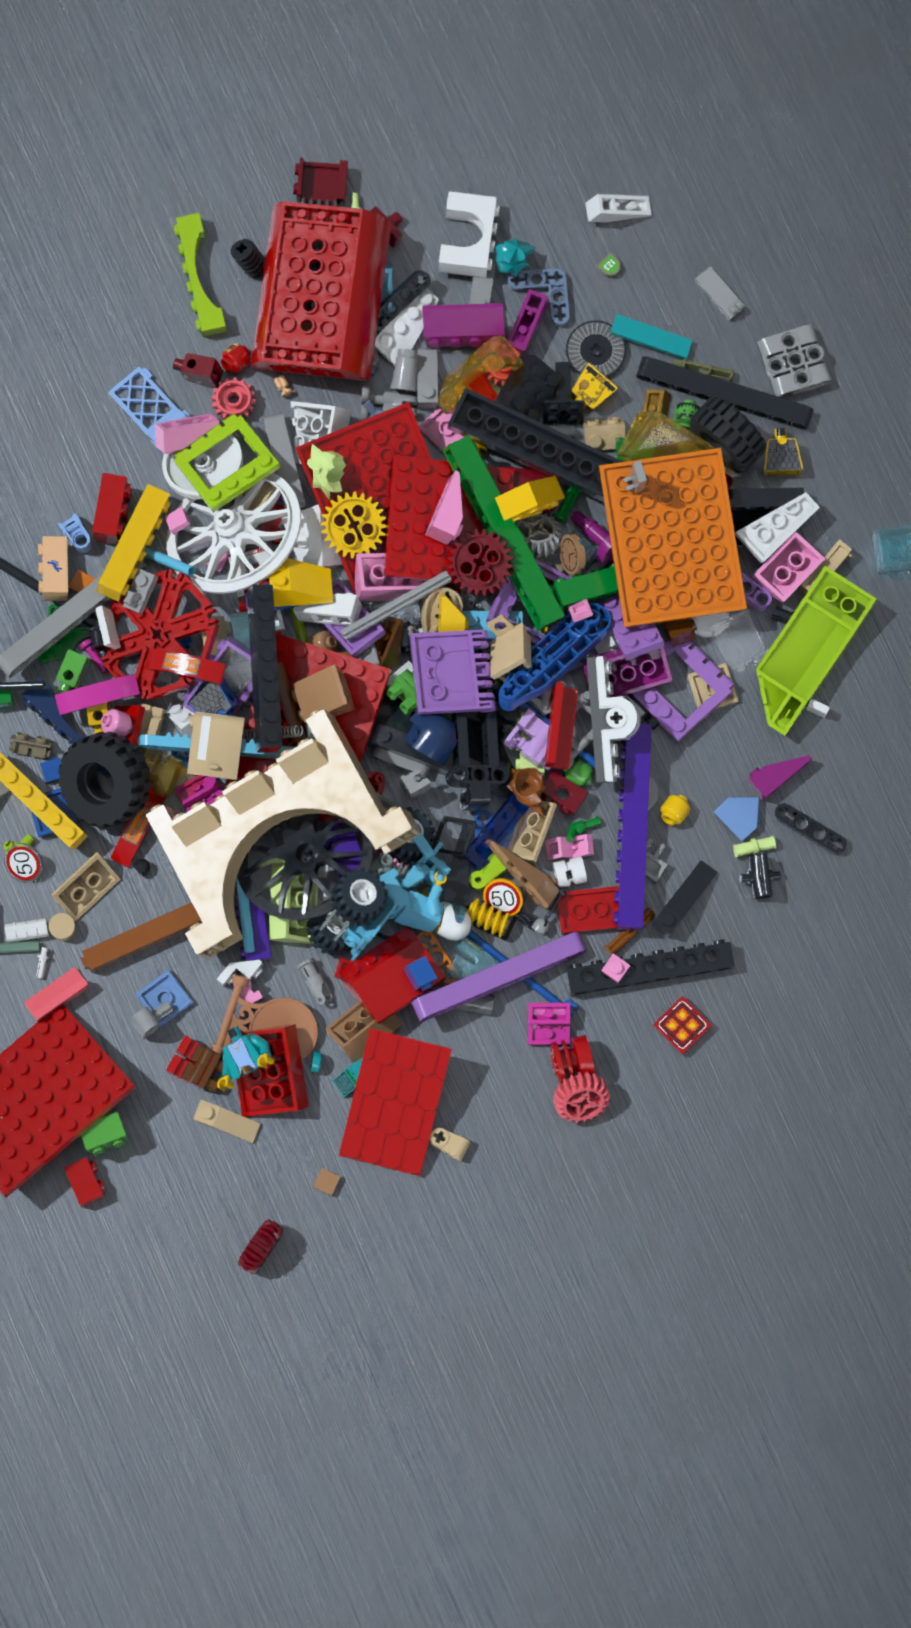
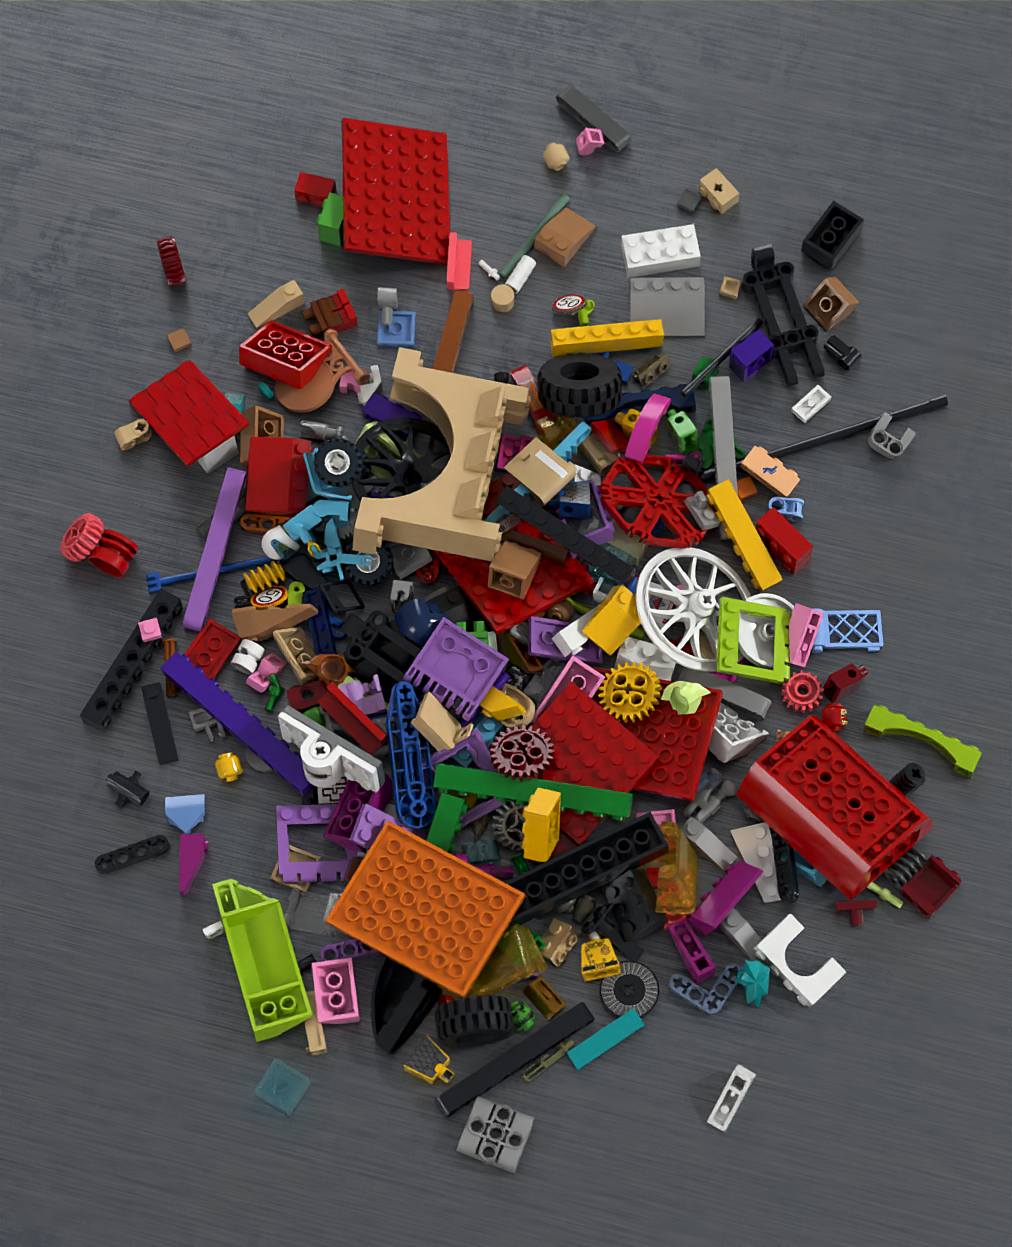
camera: 135 degrees right, 10 degrees down
tan slope [51,852,120,922] -> none
white tile [96,606,121,650] -> none
bright pink head [101,709,132,737] -> none
medium azure piece [144,547,195,576] -> none
red slope [145,648,227,685] -> none
bright pink tile [165,506,190,535] -> none
torso [217,1026,274,1091] -> none
medium azure piece [236,879,255,953] -> none
light grey axle [341,571,452,640] -> none
light grey plant [390,349,418,393] -> none
blue brick [404,956,437,991] -> none
bright pink slope [425,471,463,545] -> none
clear light blue beam [448,937,484,978] -> none
dark pink slope [528,1003,570,1044] -> none
hinge [531,889,567,936] -> none
medium nougat tile [559,534,586,575] -> none
bright pink tile [568,599,593,622] -> none
tile [596,252,621,277] -> none
light grey hinge [623,461,647,493] -> none
tile [653,996,712,1055] -> none
light grey hinge [695,266,746,321] -> none
yellowish green pin [733,836,776,858] -> none
white wing [735,493,820,563] -> none

